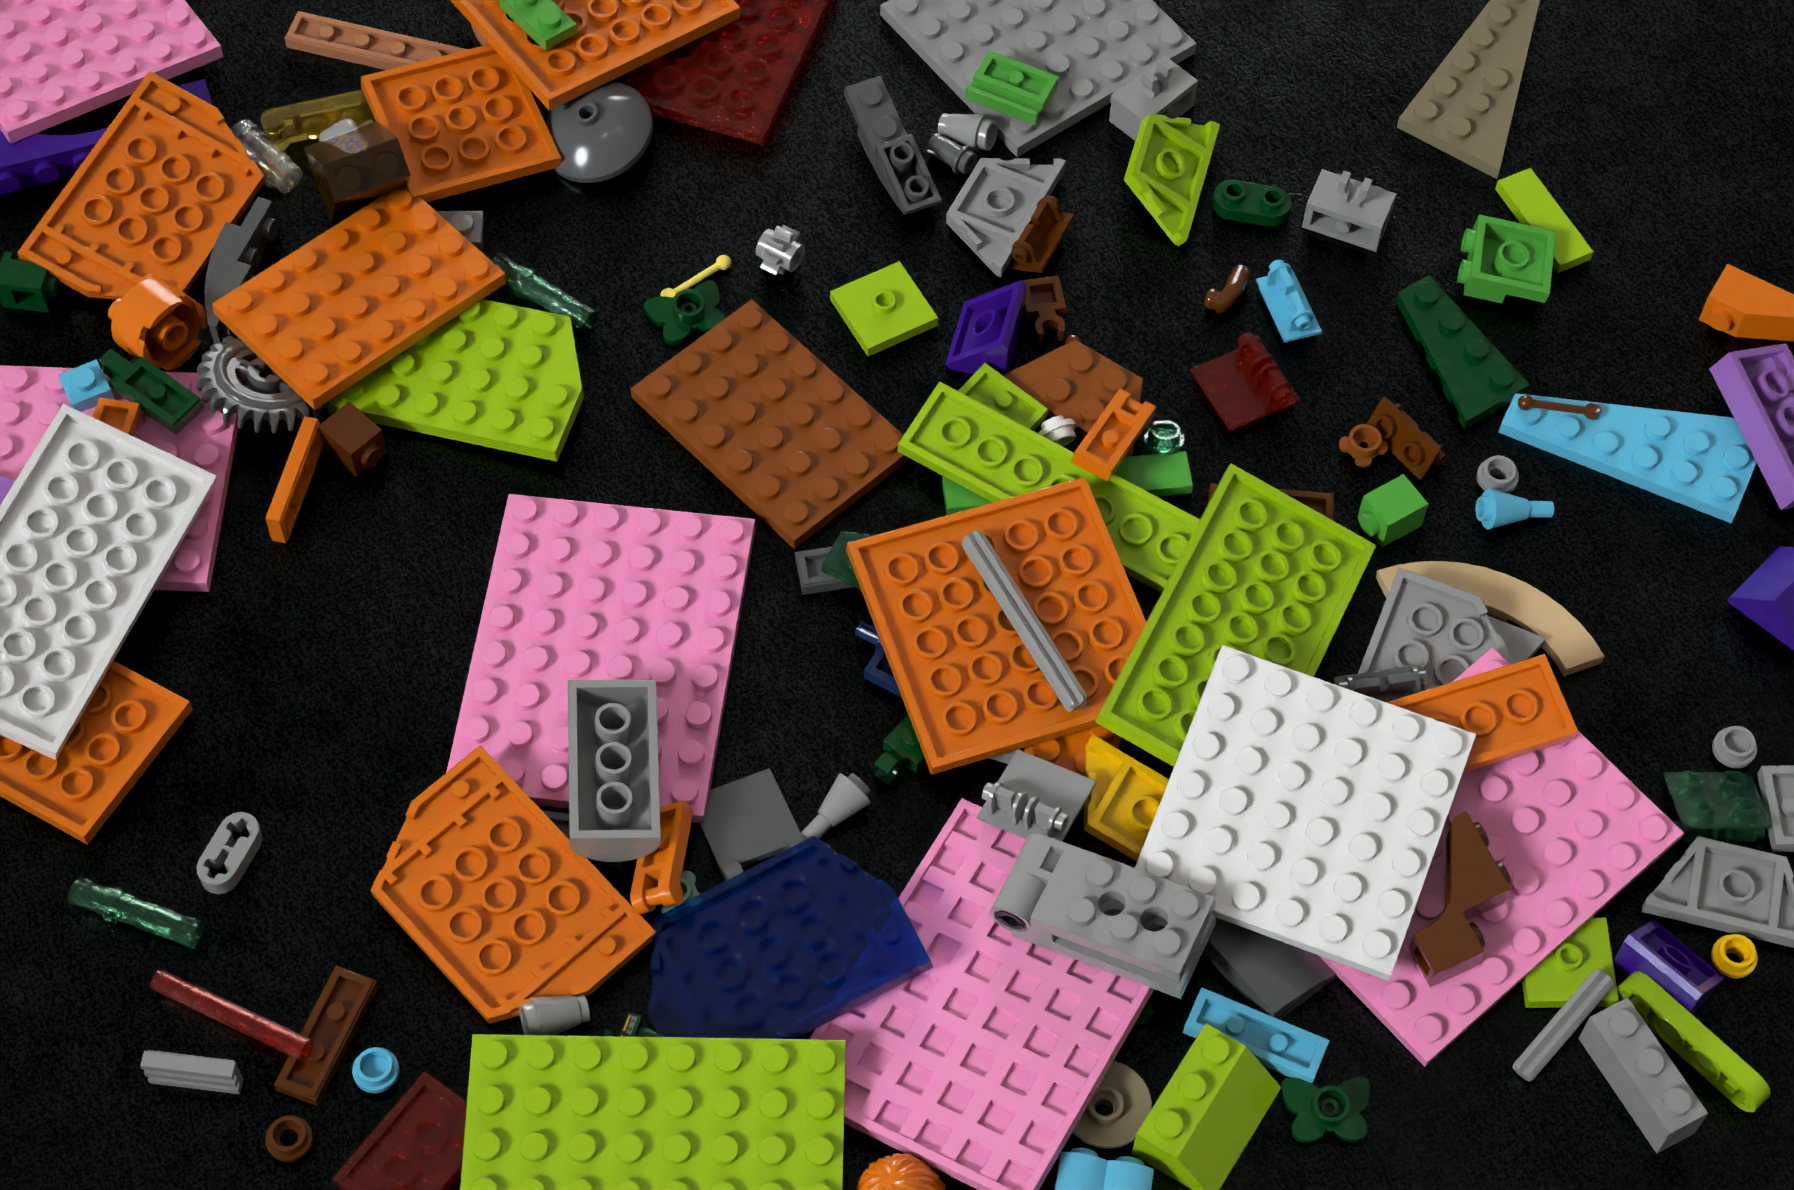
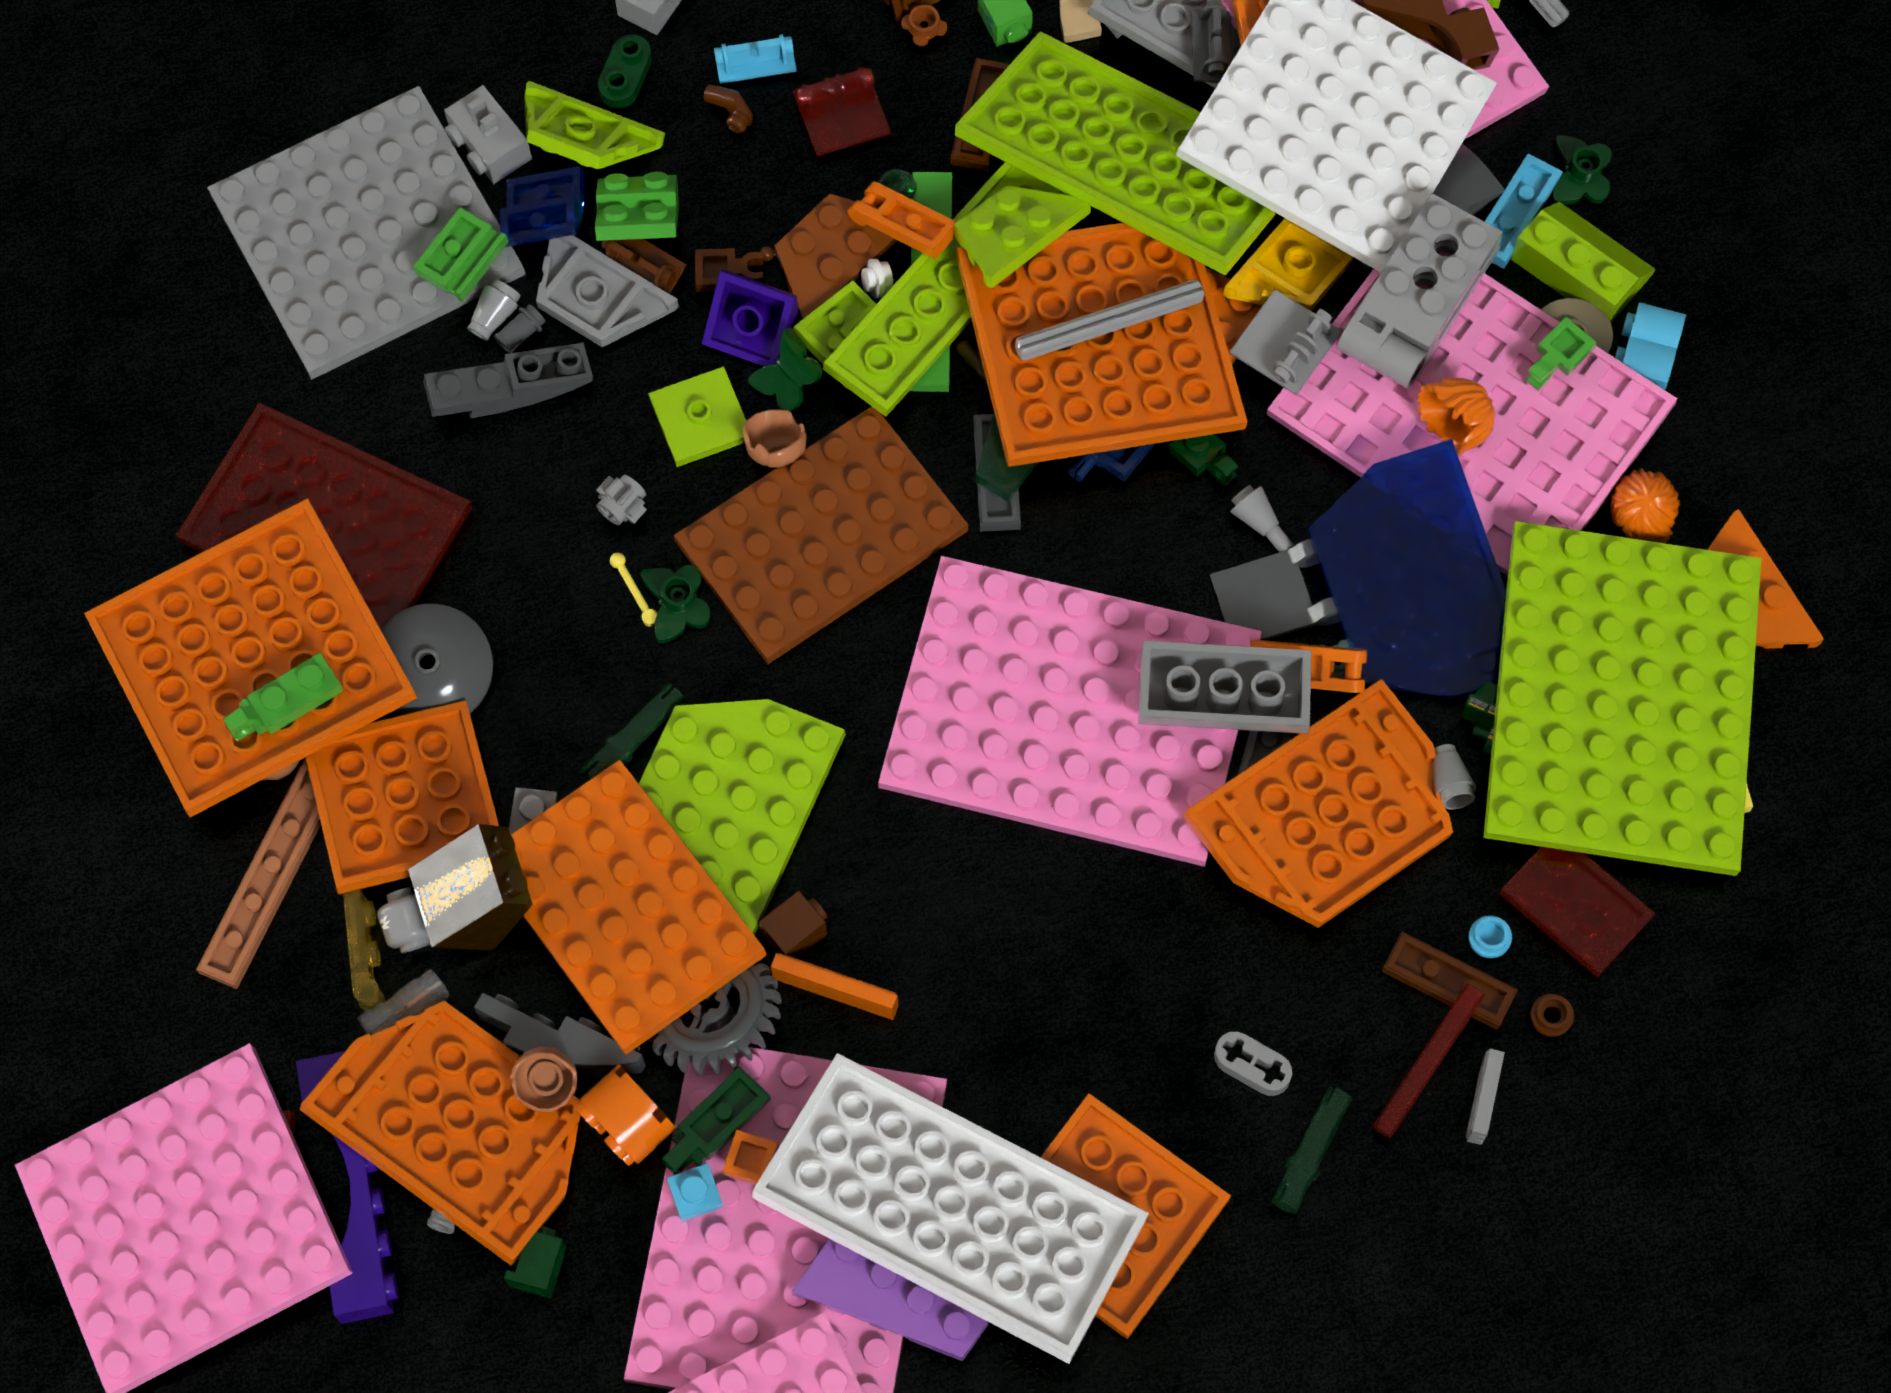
camera: 80 degrees left, 10 degrees up
none -> clear blue slope [500,166,585,247]
none -> nougat hair [510,1046,577,1112]
none -> bright green plate [595,172,679,241]
none -> nougat hair [743,409,807,468]
none -> dark green animal [748,327,822,411]
none -> lime wing [954,185,1091,289]
none -> orange hair [1417,378,1495,457]
none -> bright green plate [1526,317,1597,391]

